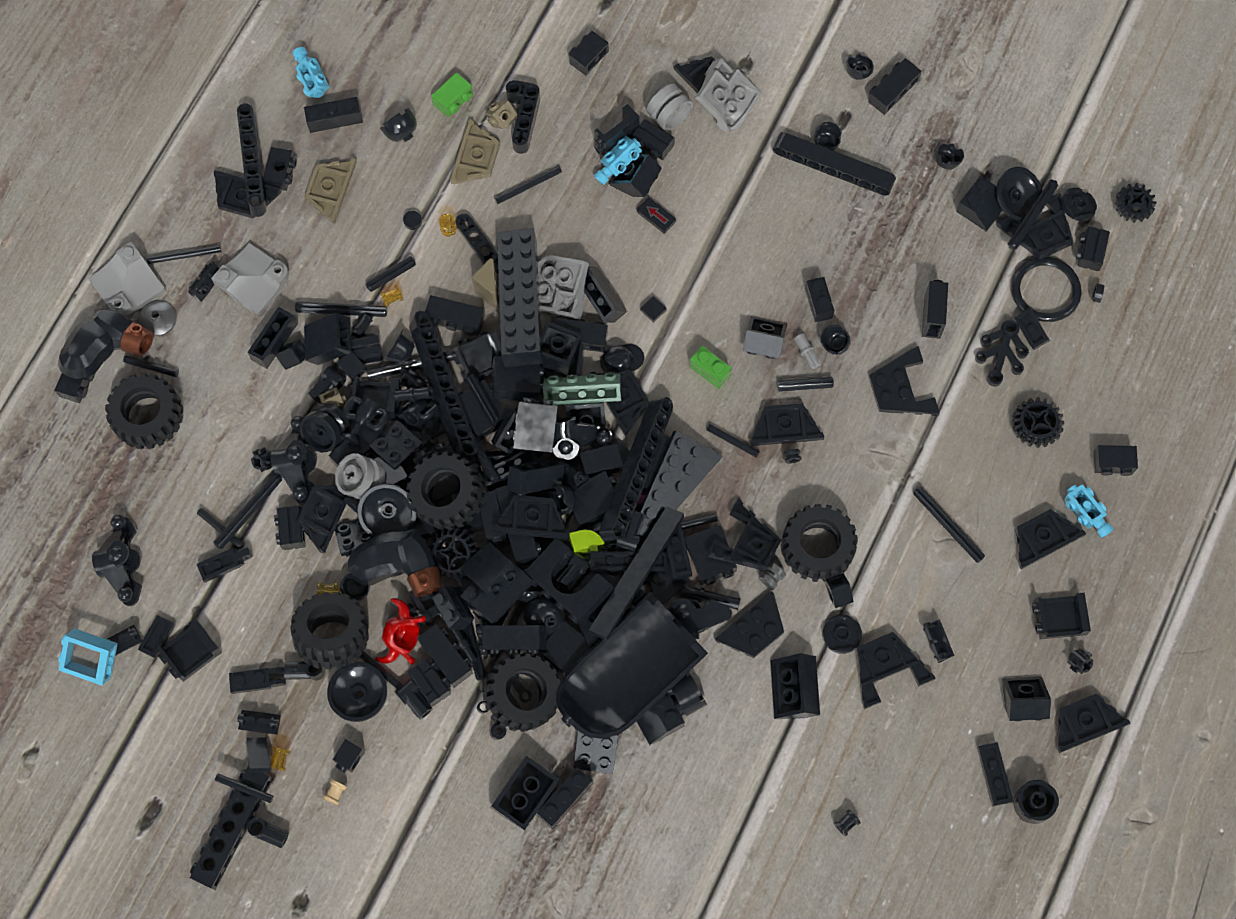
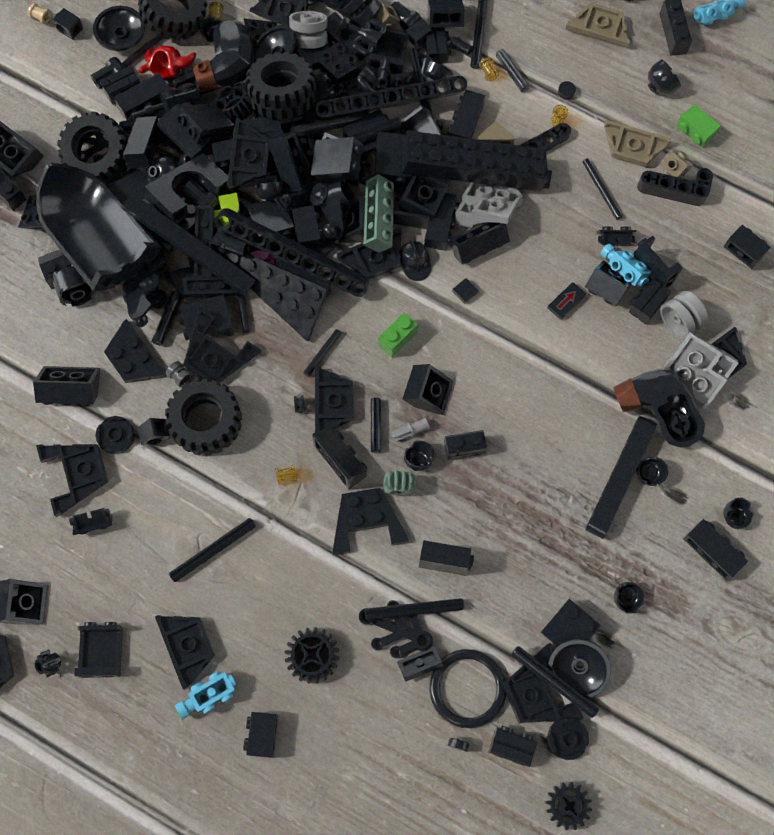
camera: 90 degrees right, 0 degrees up
none -> clear yellow bush [275,464,298,485]
none -> black slope [312,427,368,490]
none -> black axle [365,598,464,620]
none -> sand green gear [383,471,416,496]
none -> black hinge [597,226,637,245]
none -> black piece [613,368,705,448]

